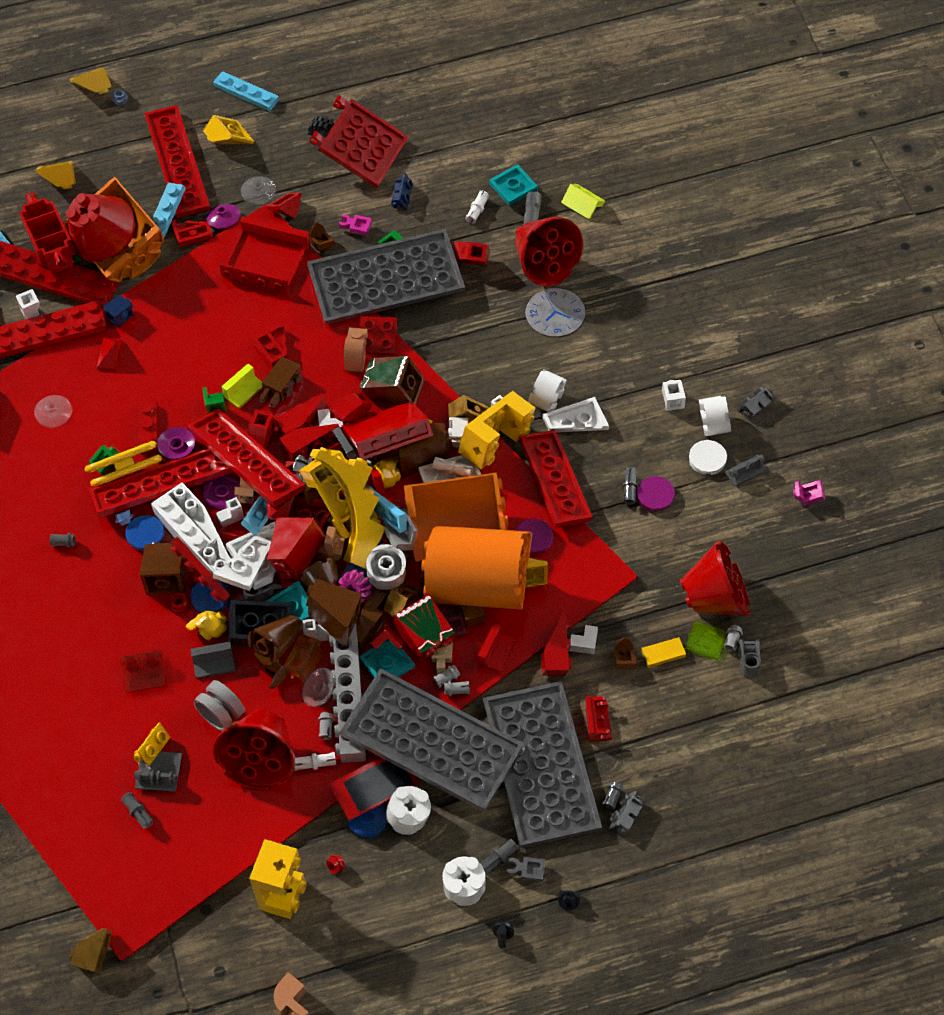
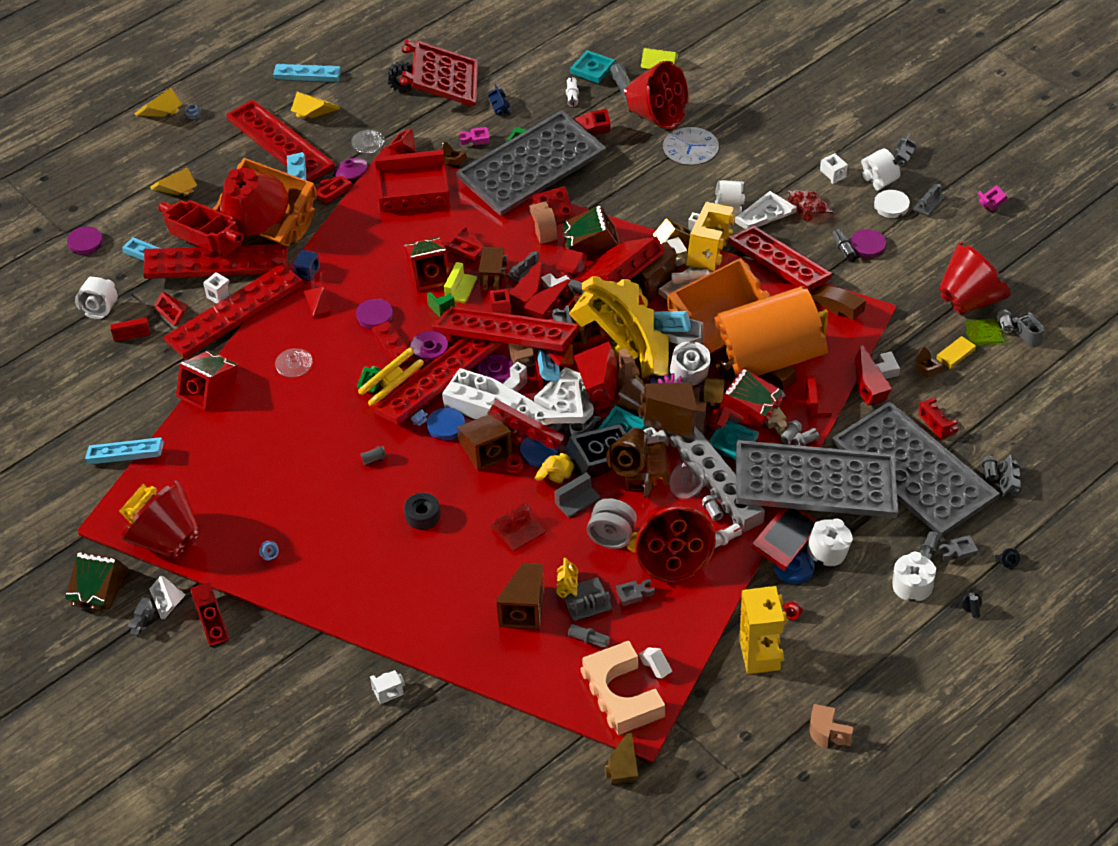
camera: 25 degrees left, 10 degrees down
none -> magenta tile [356,299,393,329]
none -> red slope [404,237,450,291]
none -> black tyre [404,493,441,530]
none -> reddish brown slope [496,563,545,629]
none -> dark grey hinge [506,251,544,283]
none -> light nougat arch [581,641,665,735]
none -> flat silver plate [616,579,655,606]
none -> white piece [638,647,672,678]
none -> clear red hinge [788,190,833,222]
none -> reddish brown slope [811,286,866,320]

